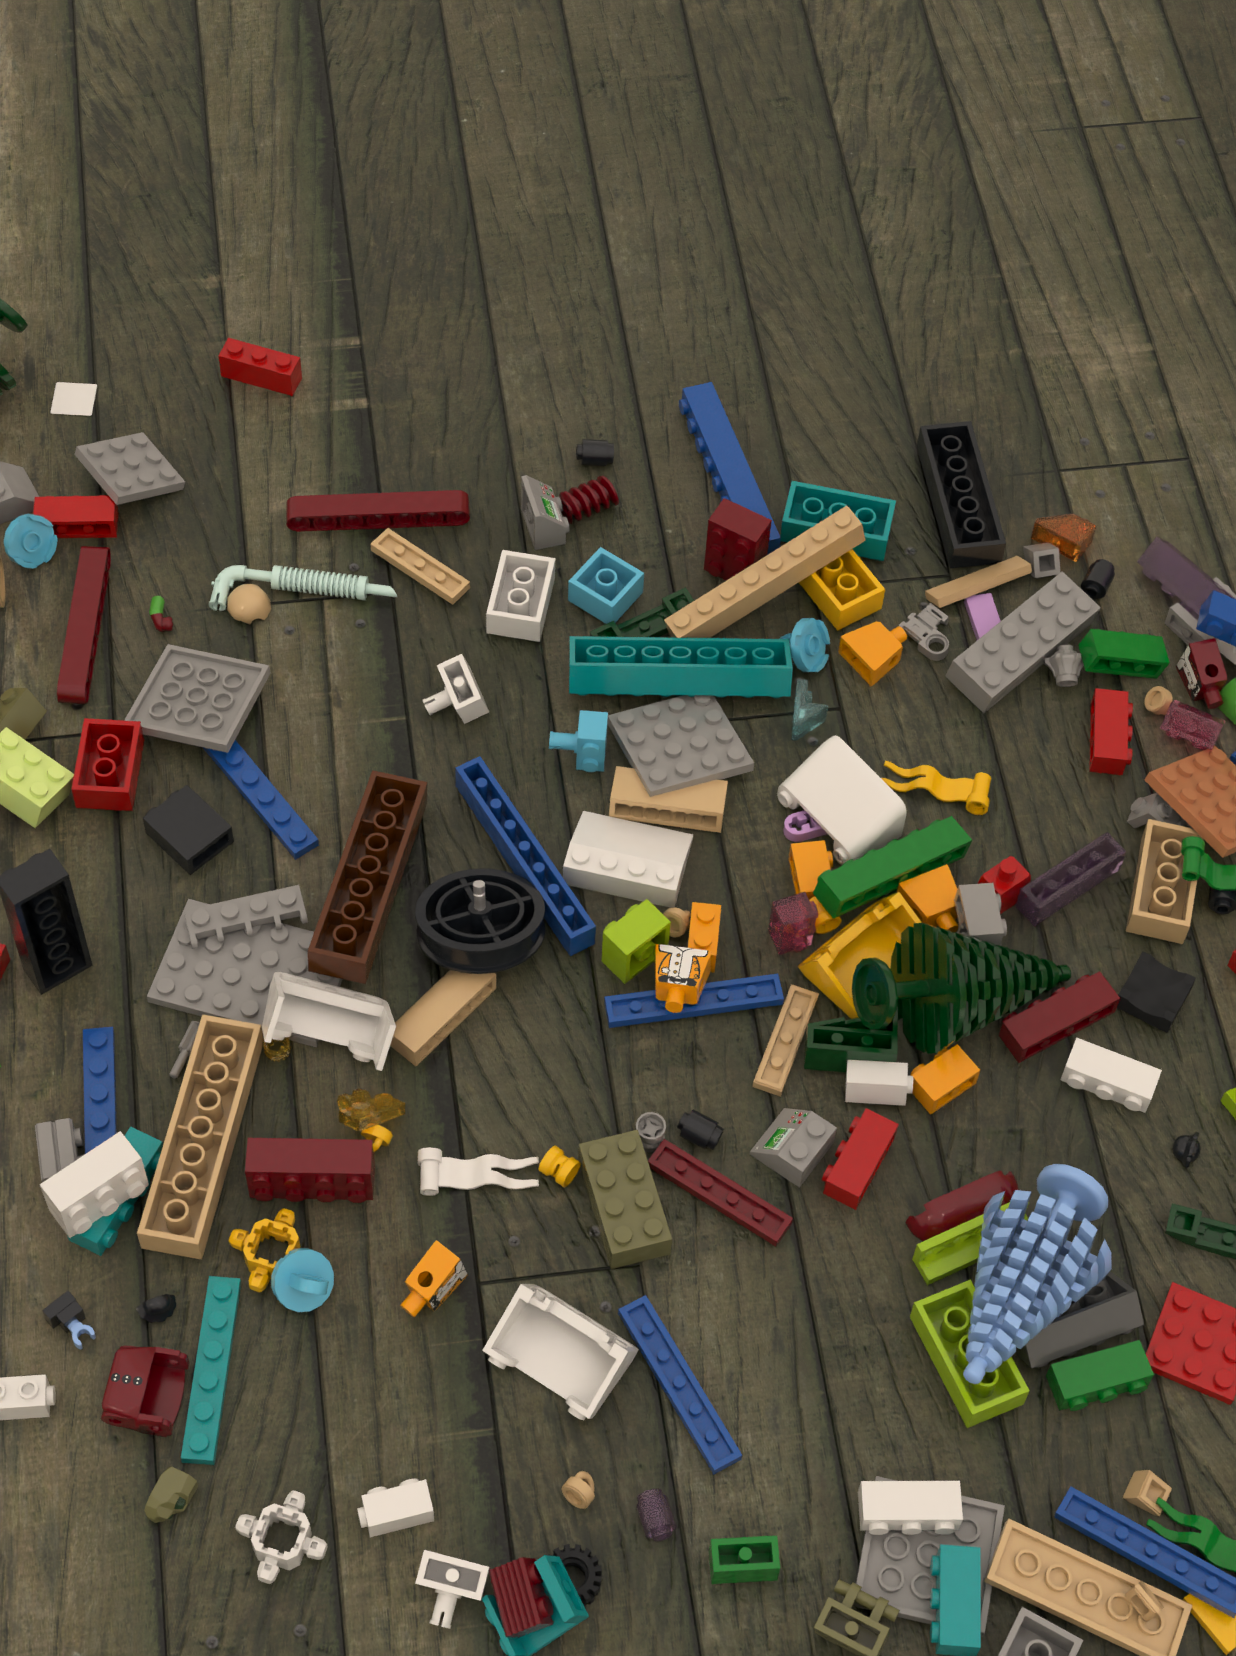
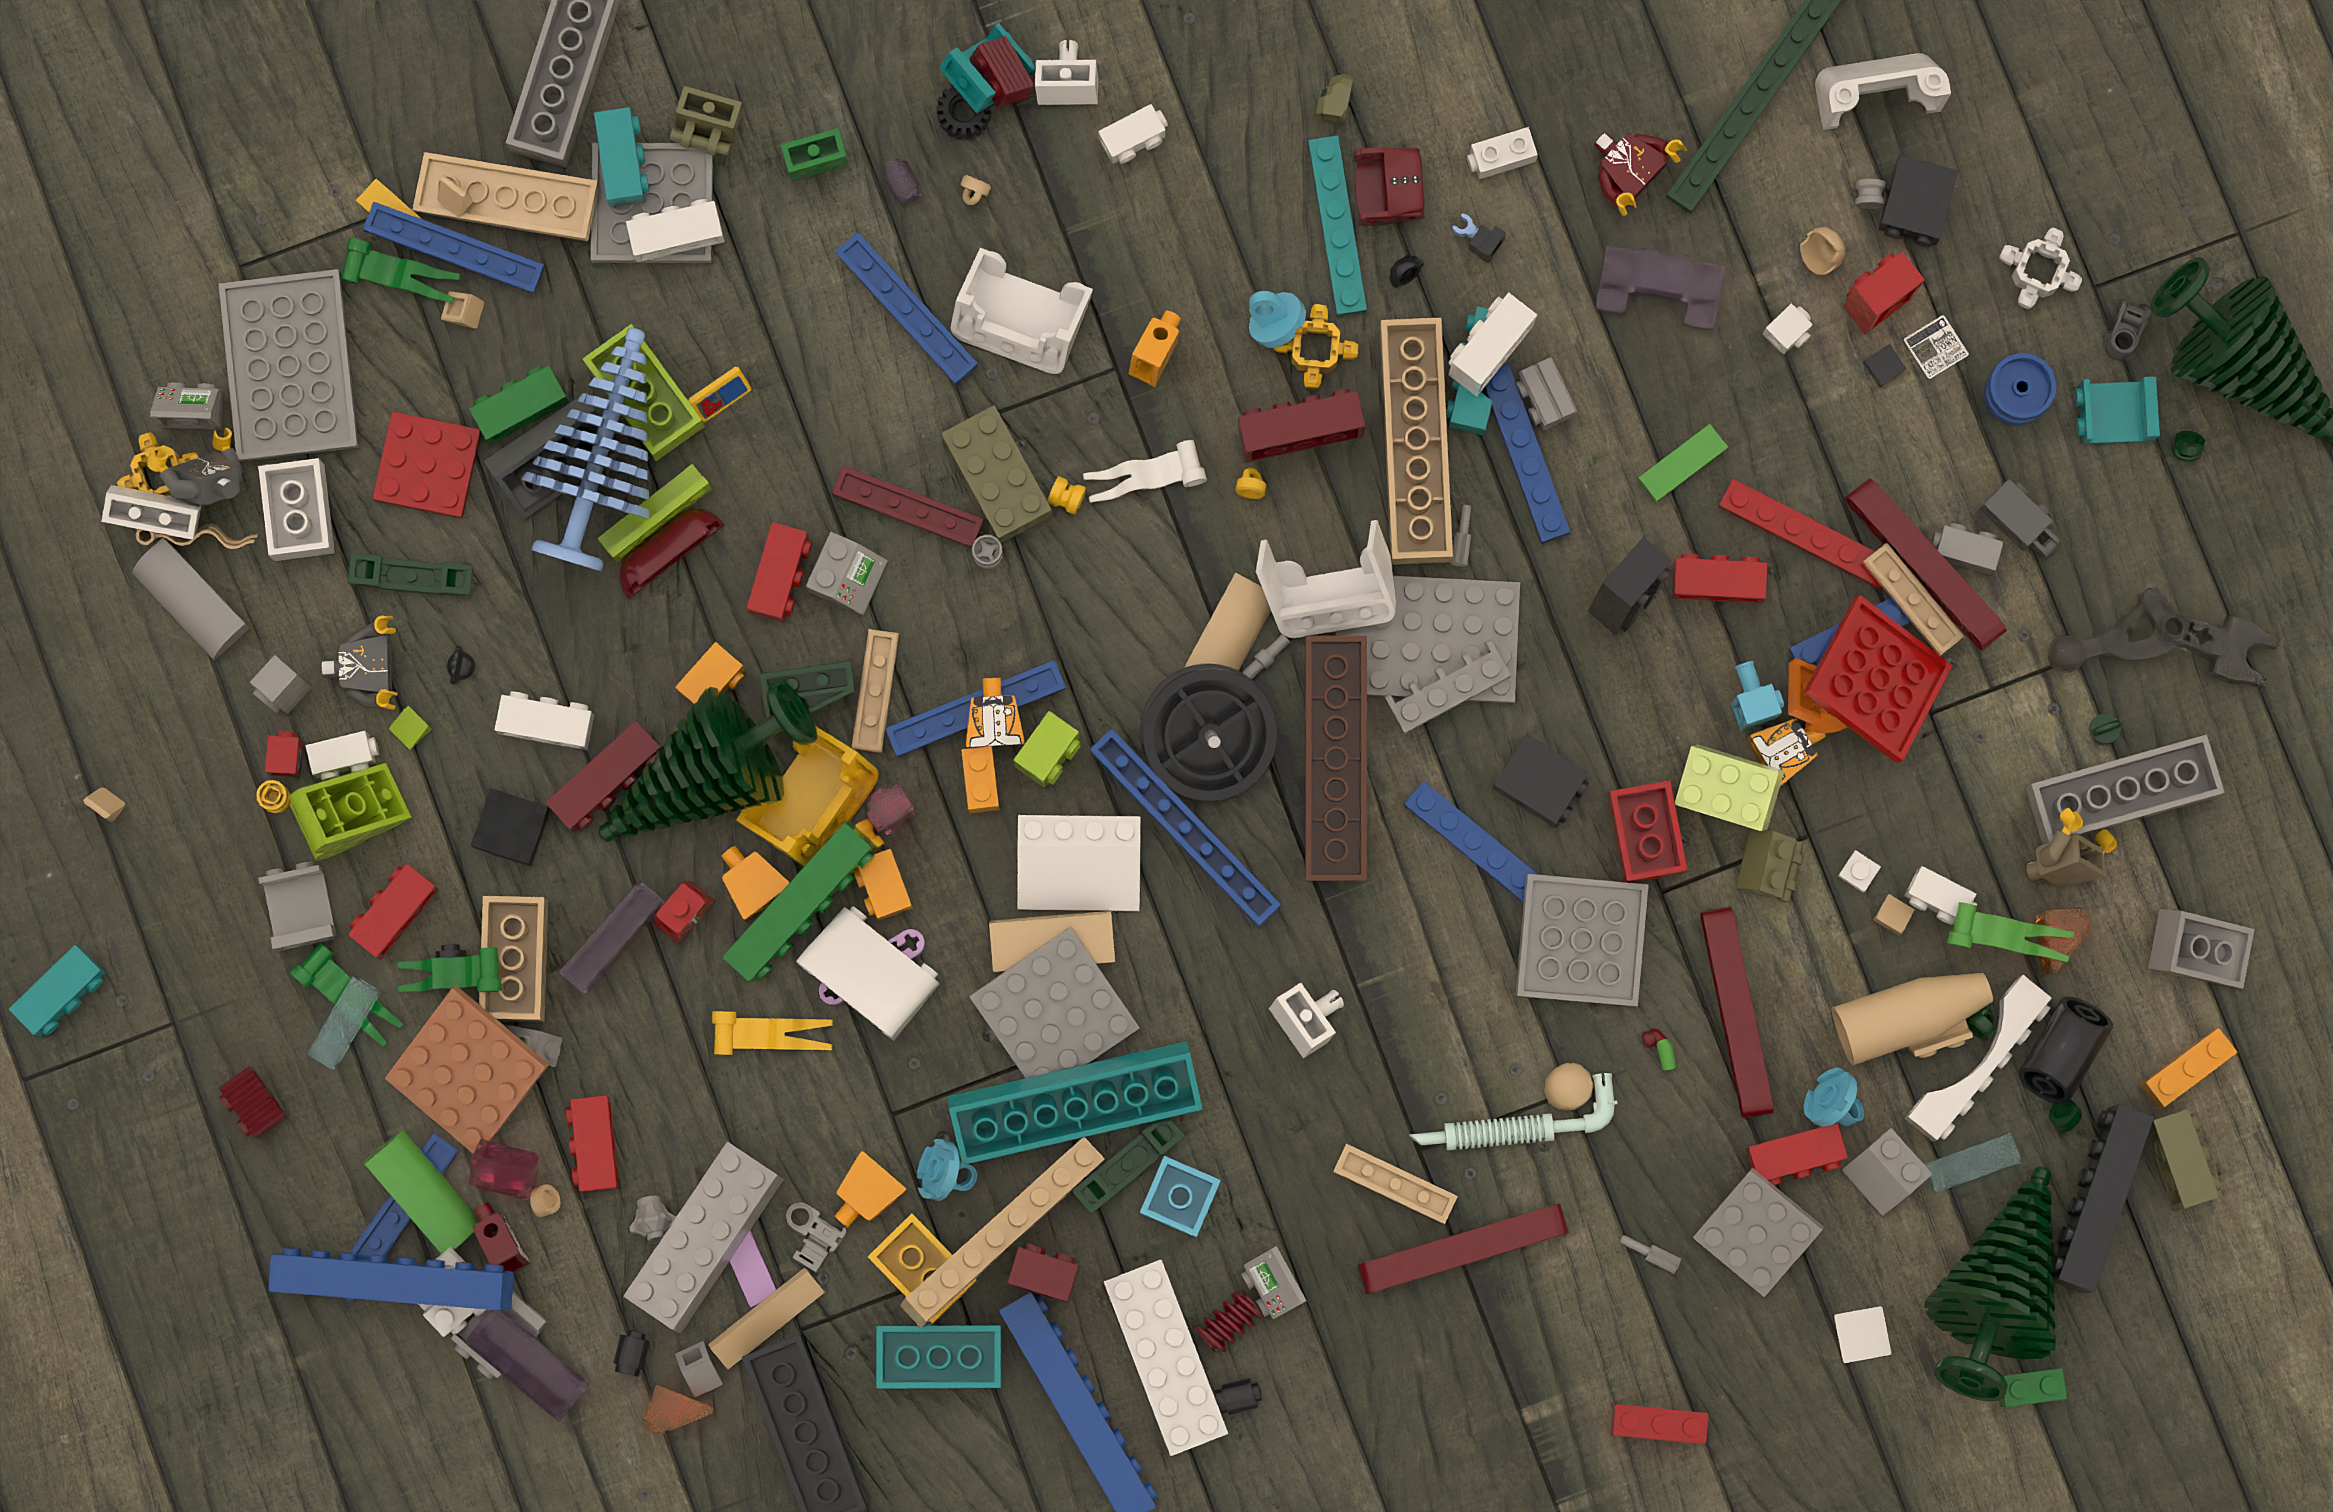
camera: 170 degrees right, 25 degrees up
white piece [235,1491,328,1584] -> none
clear yellow hinge [337,1088,405,1132] -> none
white brick [486,550,555,642] -> none
medium azure brick [549,710,608,772] -> none
tan tile [663,907,691,938] -> none
black brick [677,1109,724,1150] -> none
clear light blue slope [791,679,828,740] -> none
white brick [845,1060,913,1106] -> none
light grey brick [954,883,1007,946] -> none
green brick [1078,629,1170,679] -> none
none -> slope [688,366,751,423]
none -> white brick [1104,1260,1228,1456]
none -> light grey bar [1242,634,1290,679]
none -> light grey axle [1620,1235,1681,1274]

